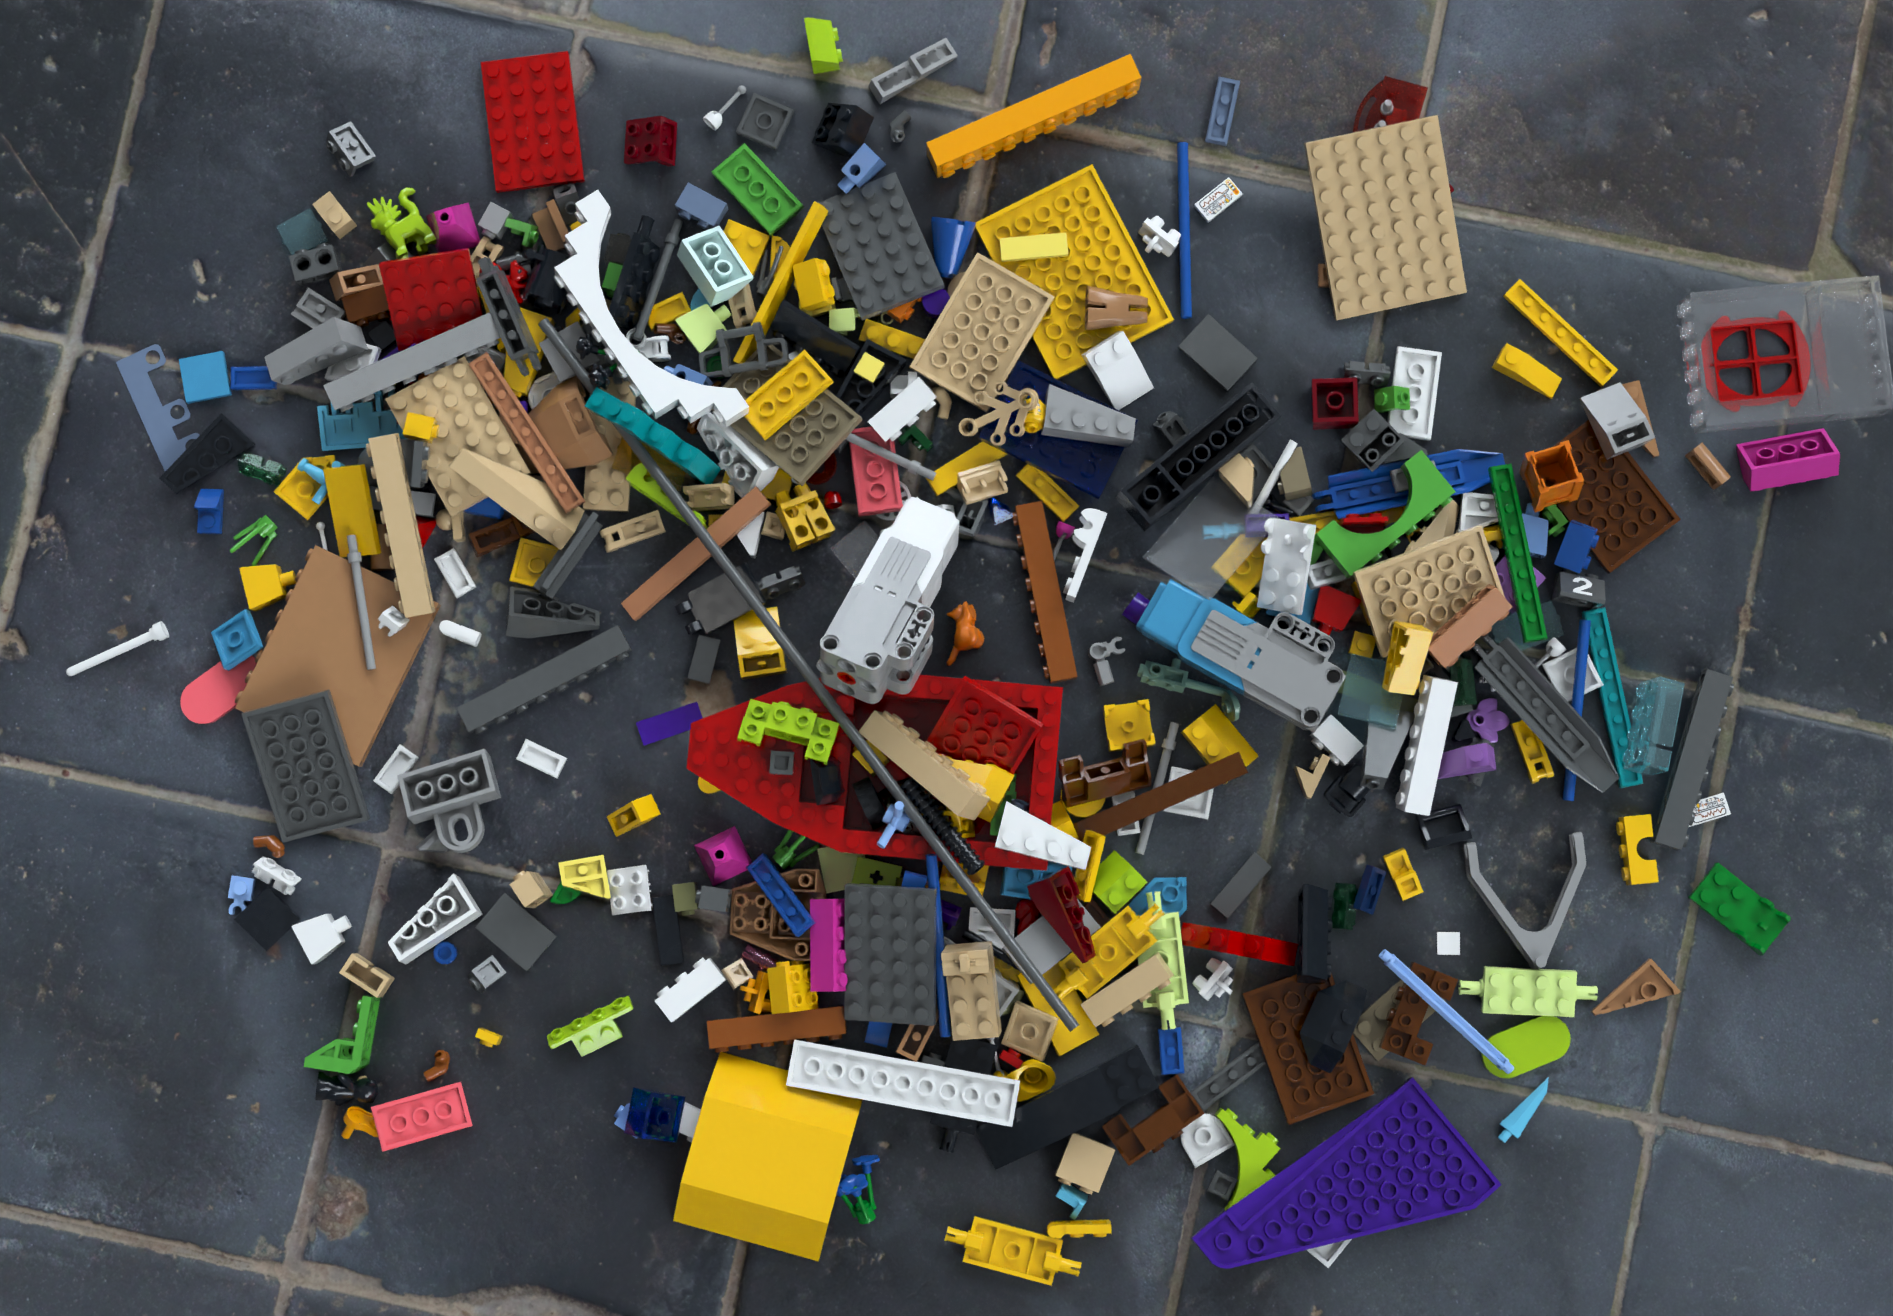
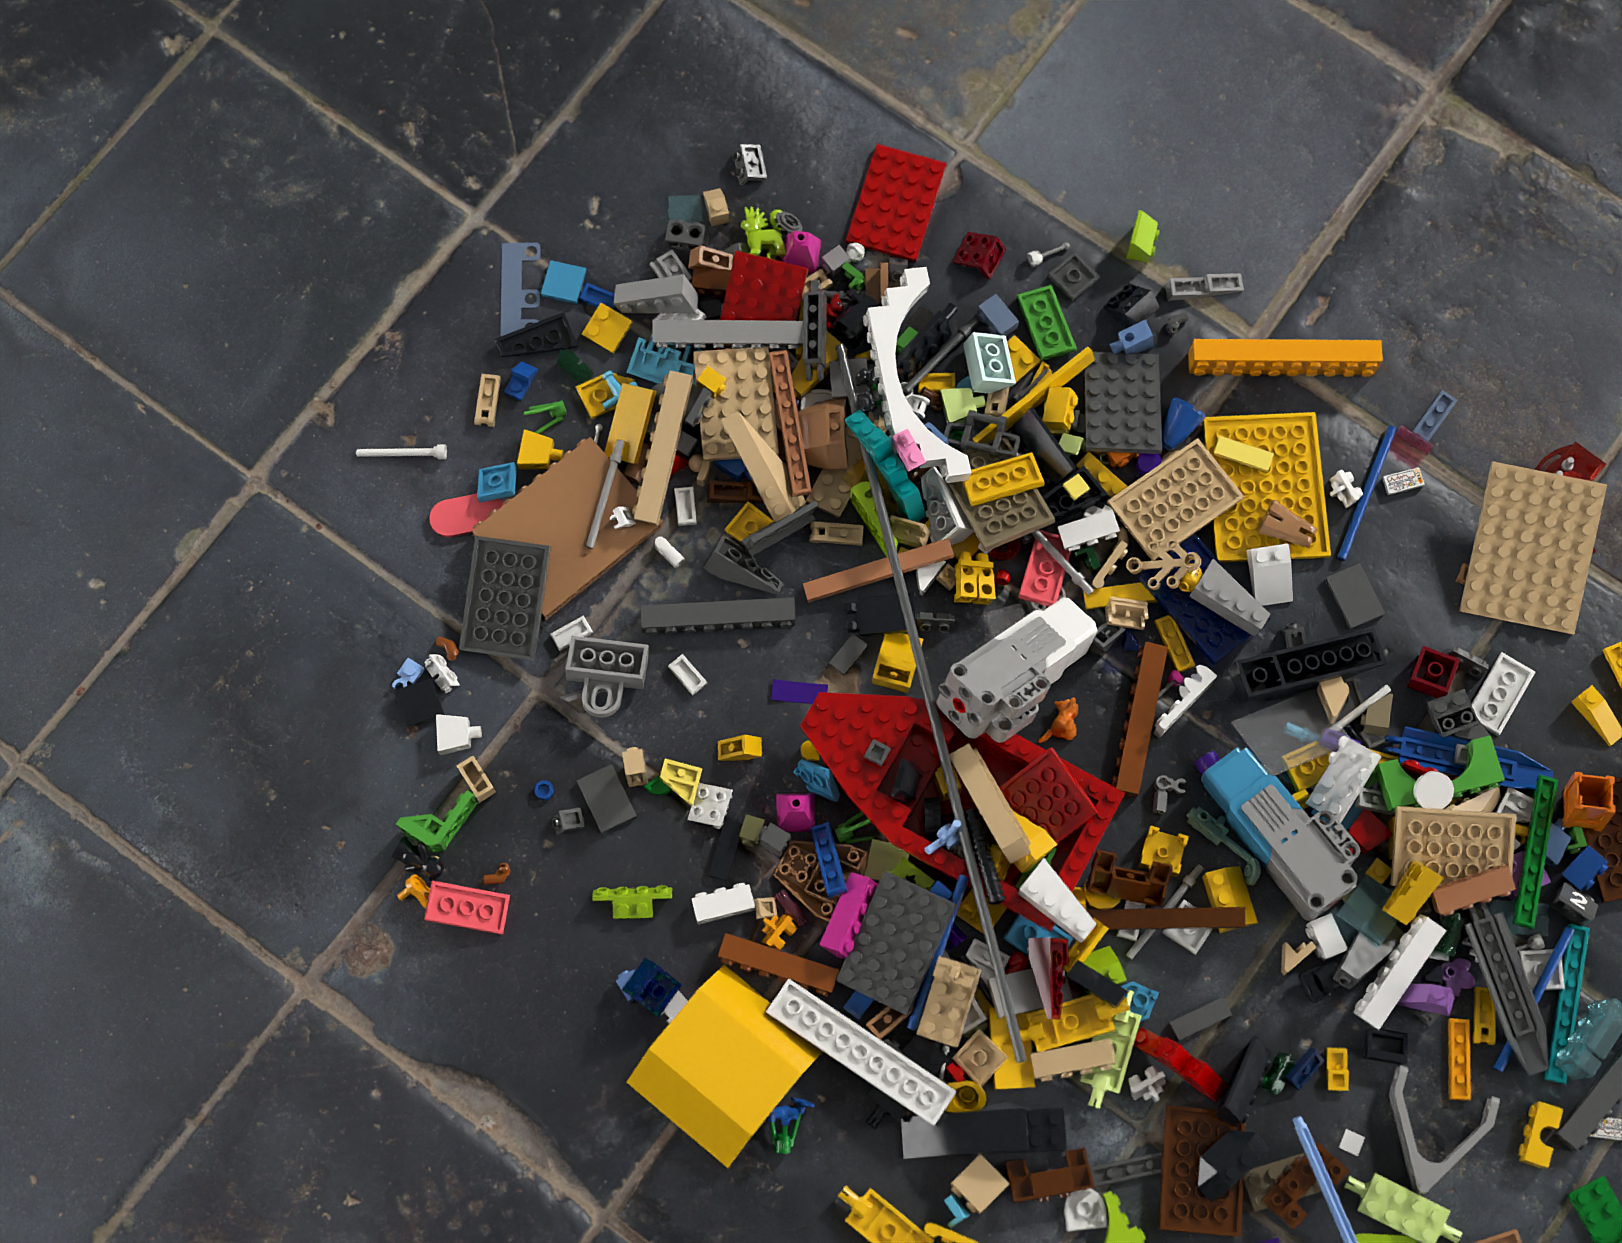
camera: 20 degrees right, 10 degrees down
white wedge [388,873,483,964] -> none
yellow plate [475,1028,503,1048] -> none
lime bracket [737,699,839,765] -> none
yellow brick [767,960,818,1014] -> none
blue plate [1158,1027,1184,1075] -> none
bright green bracket [1374,386,1410,413] -> none
none -> tan plate [475,374,501,427]
none -> yellow plate [582,303,633,354]
none -> dark grey gear [775,212,802,235]
none -> dark azure tile [793,759,840,802]
none -> white tile [846,243,864,262]
none -> bright pink hinge [890,429,926,472]
none -> black tile [1066,960,1128,1009]
none -> tan plate [1092,541,1128,588]
none -> clear pink pin [1396,425,1434,455]
none -> white tile [1413,771,1454,809]
none -> light orange tile [1448,1018,1471,1101]

